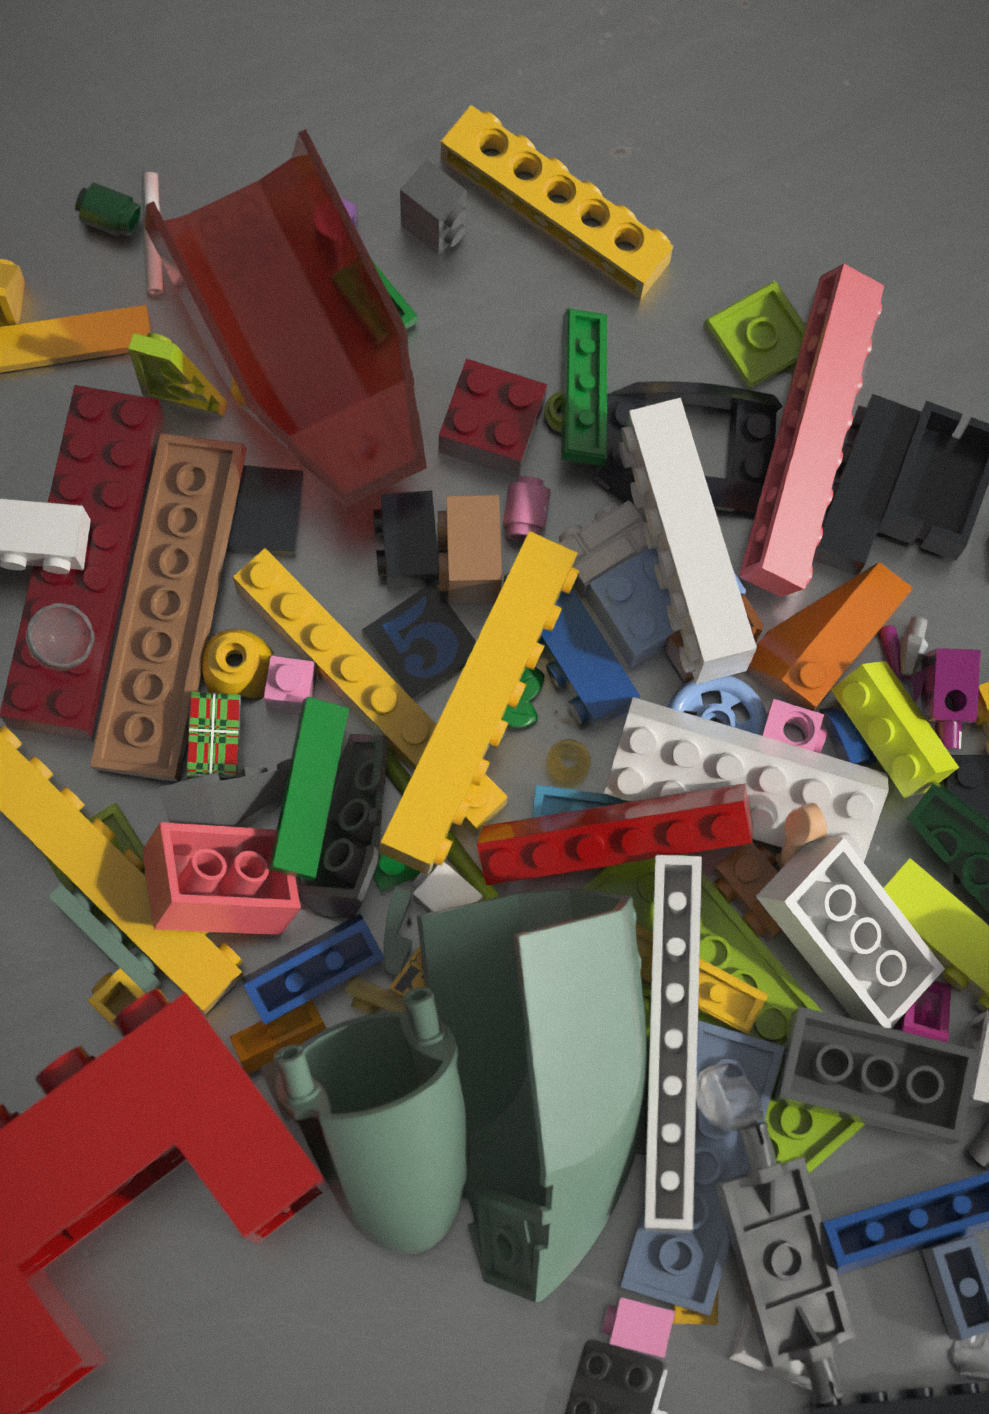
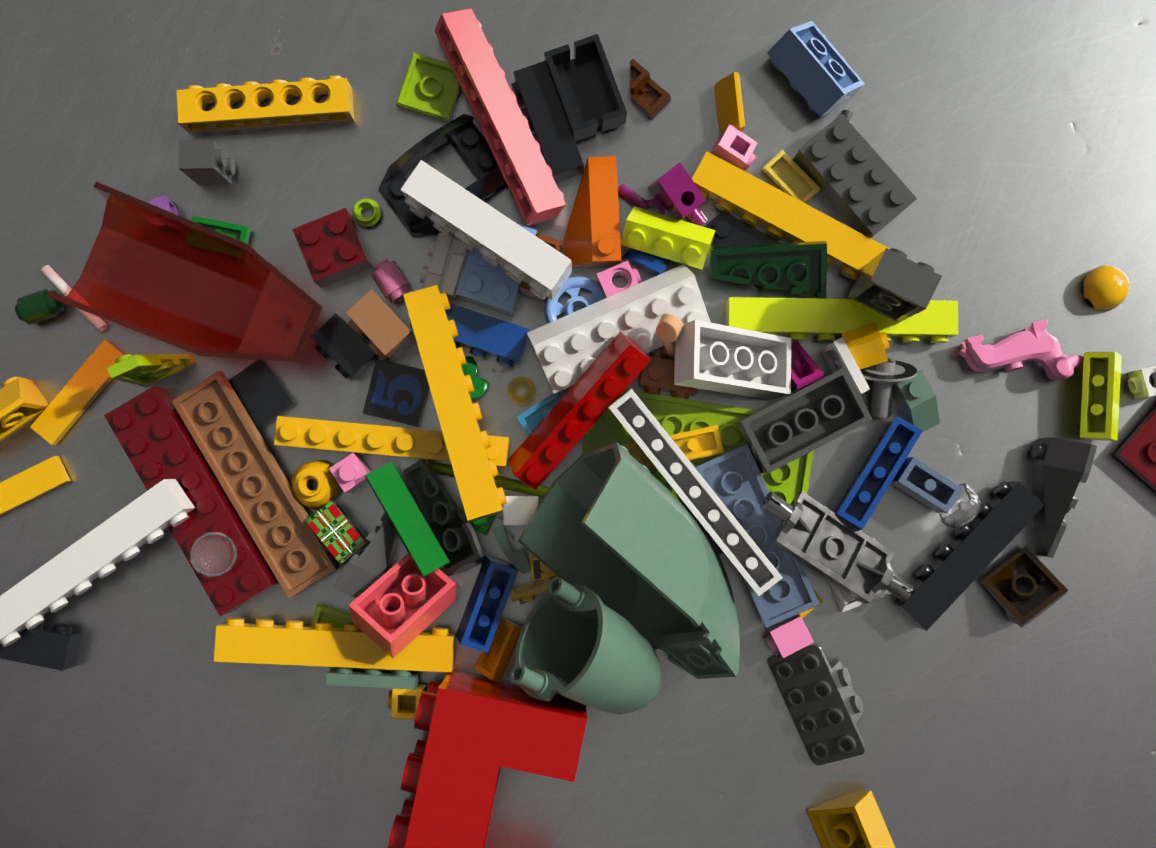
camera: 40 degrees left, 10 degrees up
green tile [561,308,607,466] -> none
clear hair [696,1064,764,1132] -> none
light grey bar [900,617,928,676] -> none

